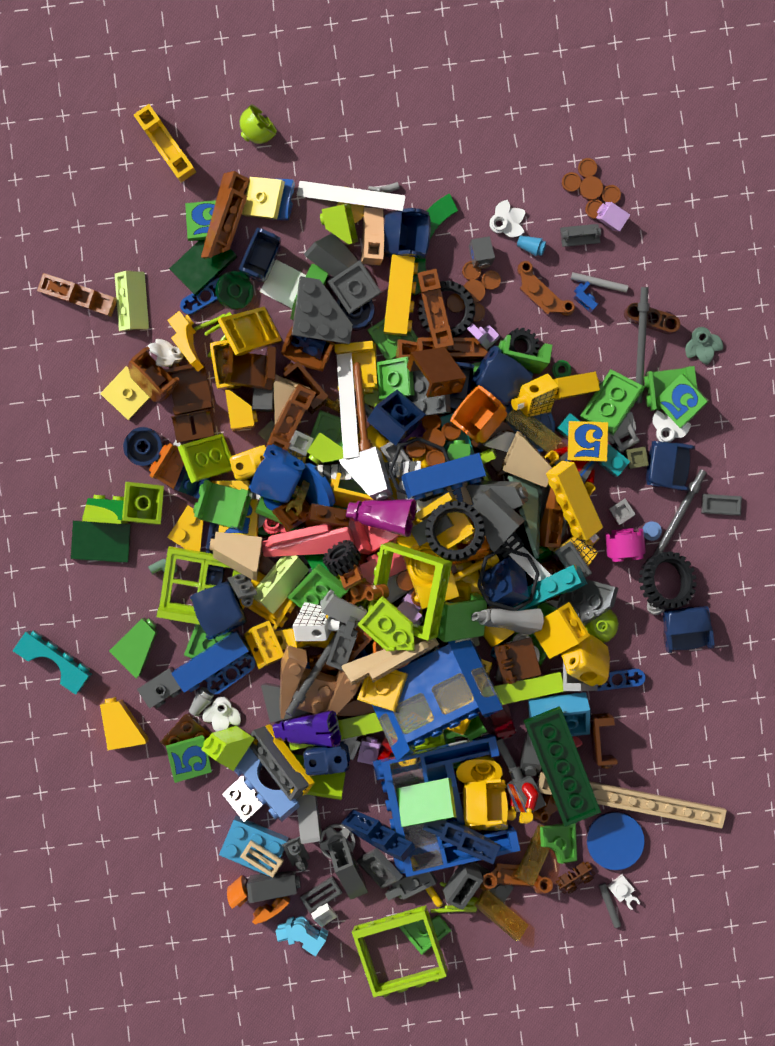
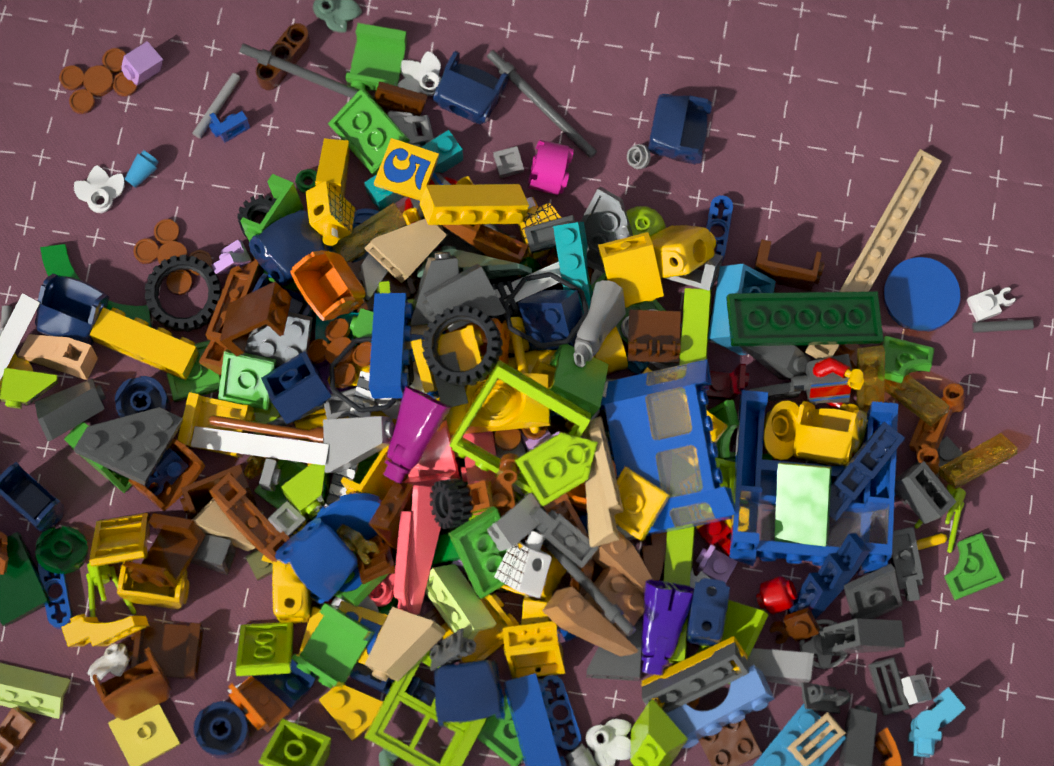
camera: 75 degrees left, 15 degrees down
reddish brown piece [171,409,215,443] -> none
yellow slope [225,390,258,431] -> none
white sticker [260,260,306,308] -> none
dark grey tile [328,260,382,314] -> none
lime window [352,905,448,998] -> none
dark orange slope [417,269,454,348] -> none
dark grey brick [468,236,495,269] -> none
dark orange plate [517,261,575,316] -> none
reddish brown hinge [556,861,596,894] -> none
dark grey hinge [560,224,601,247] -> none
olive plate [625,447,649,469] -> none
black tyre [639,551,697,610] -> none
medium blue plate [642,521,662,541] -> none
bright green tile [656,373,709,428] -> none
dark grey tile [701,494,742,516] -> none
none -> light grey plate [259,458,281,491]
none -> reddish brown plate [373,81,427,116]
none -> red head [756,576,797,614]
none -> reddish brown plate [769,607,820,644]
none -> clear yellow plate [857,345,885,414]

